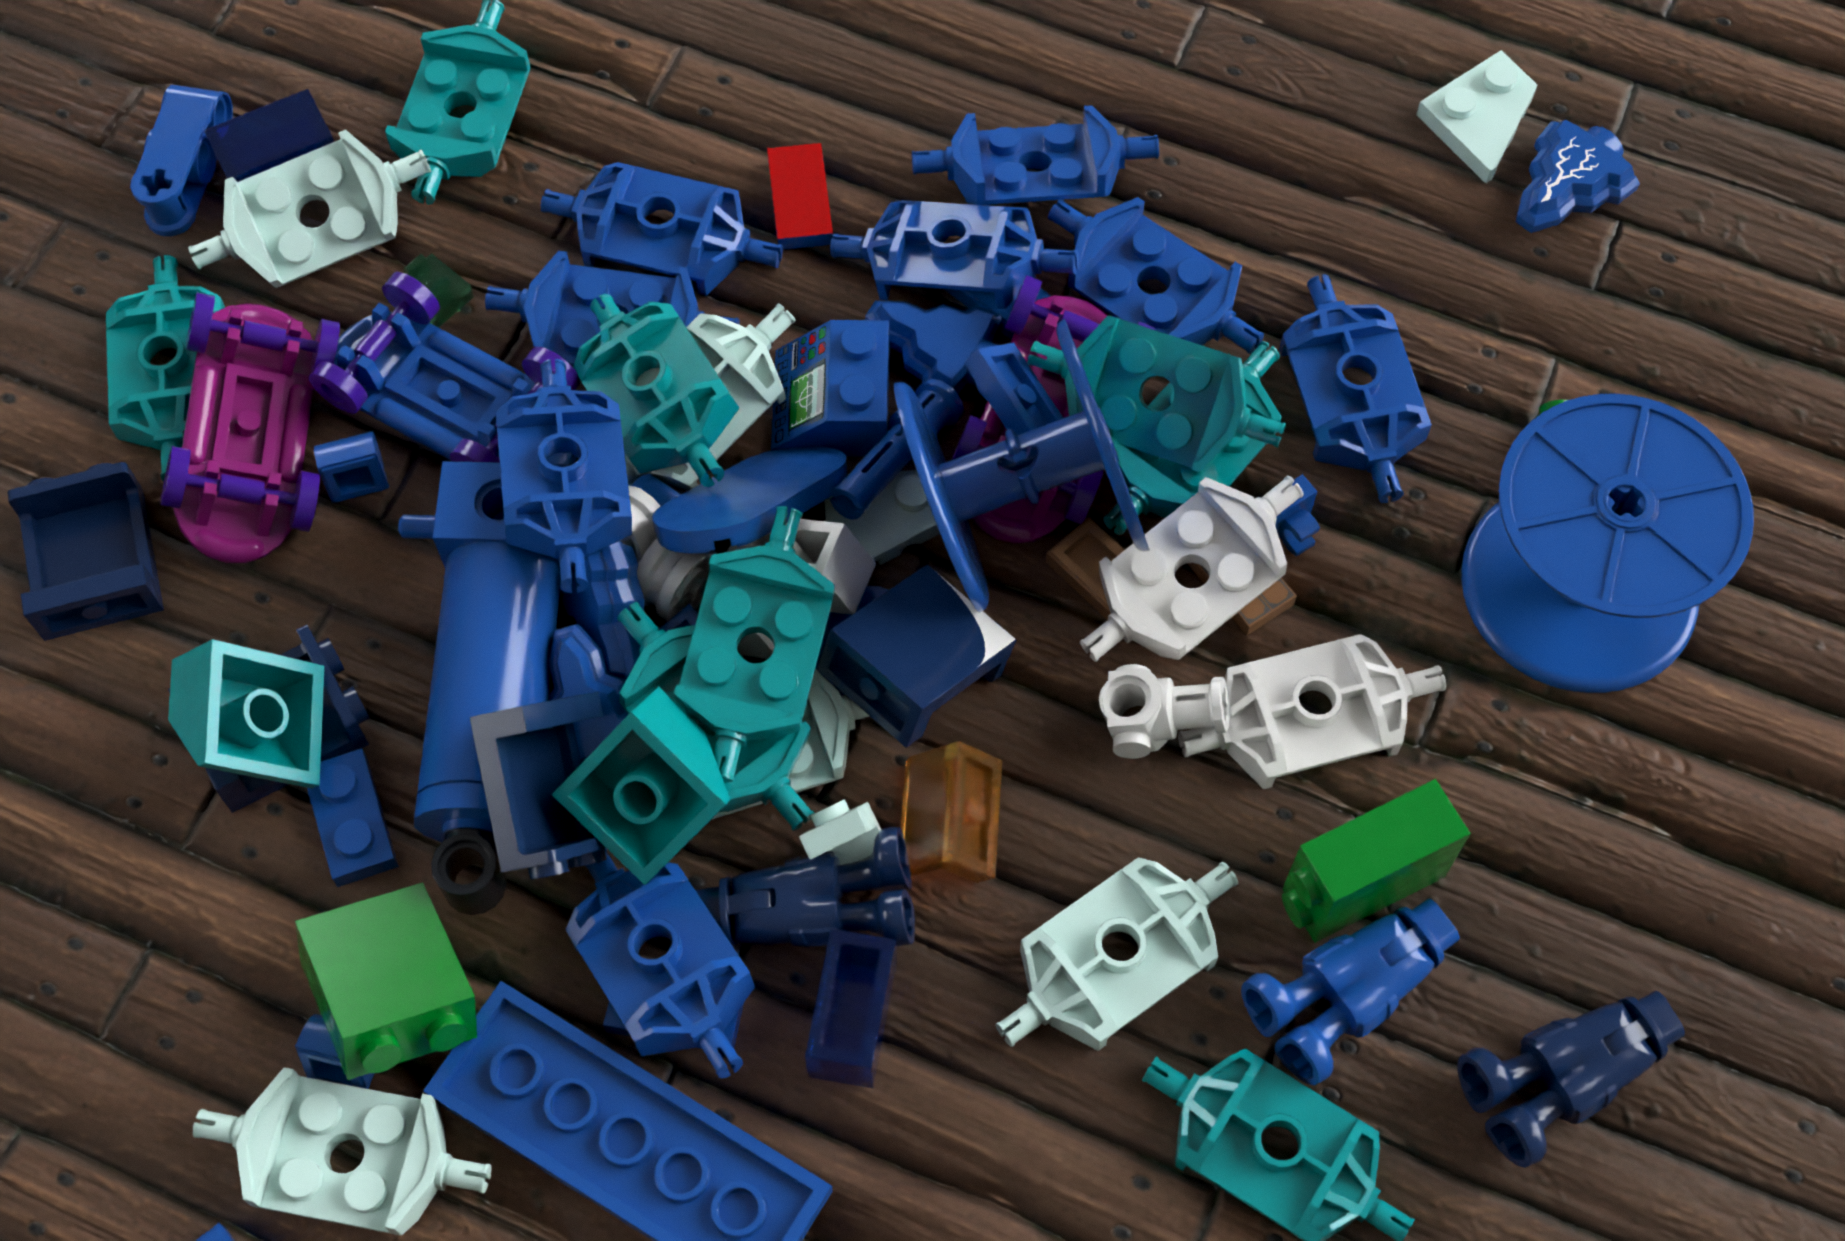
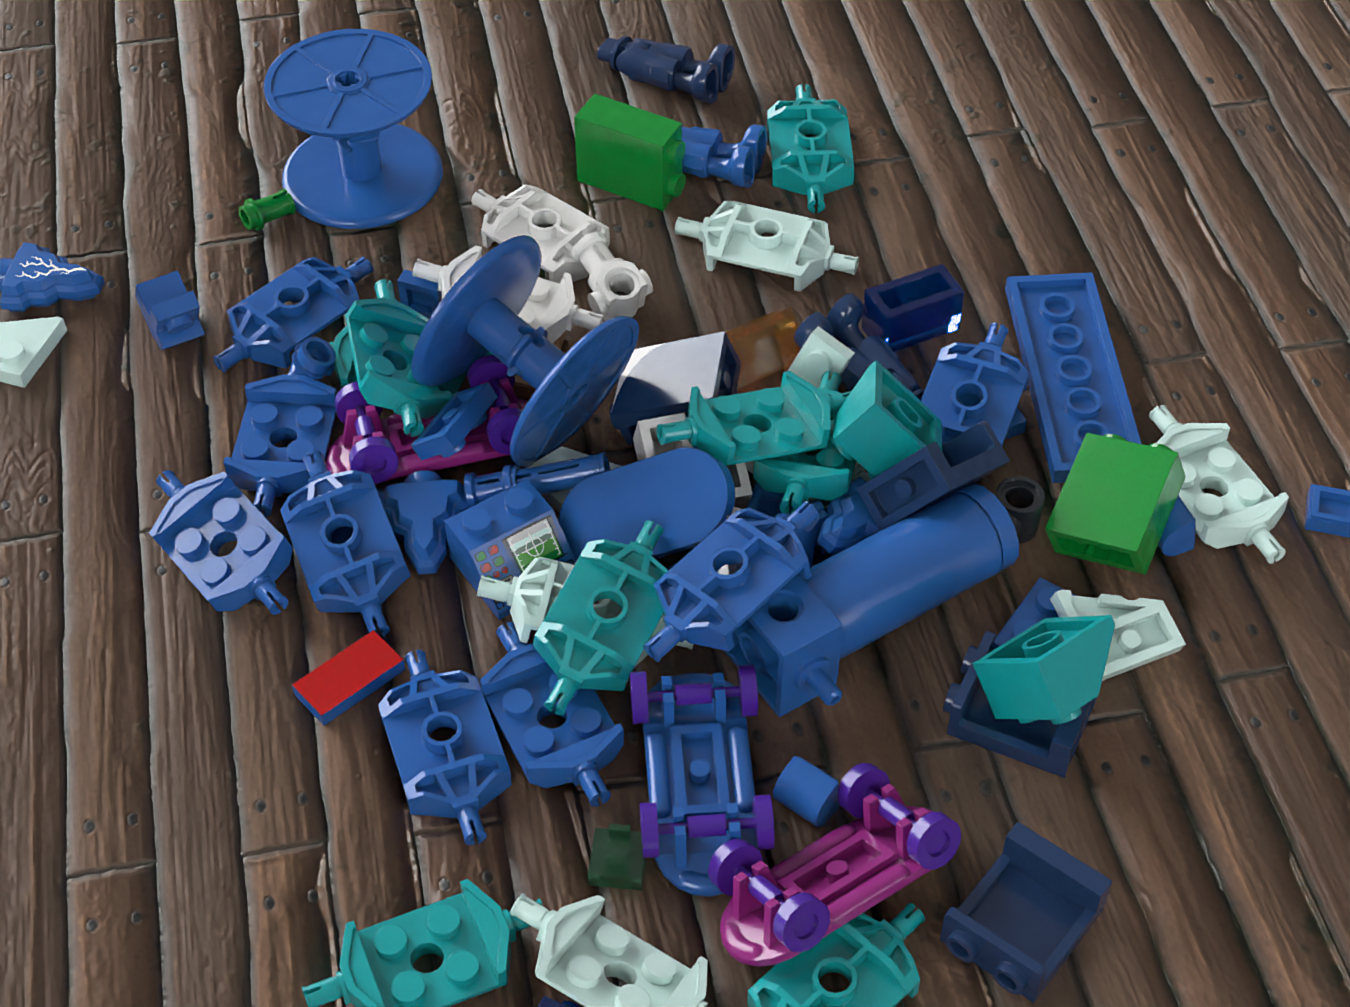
camera: 125 degrees left, 15 degrees down
none -> blue brick [135,270,205,350]
none -> blue plate [292,337,336,379]
none -> light aqua wing [1050,589,1186,681]

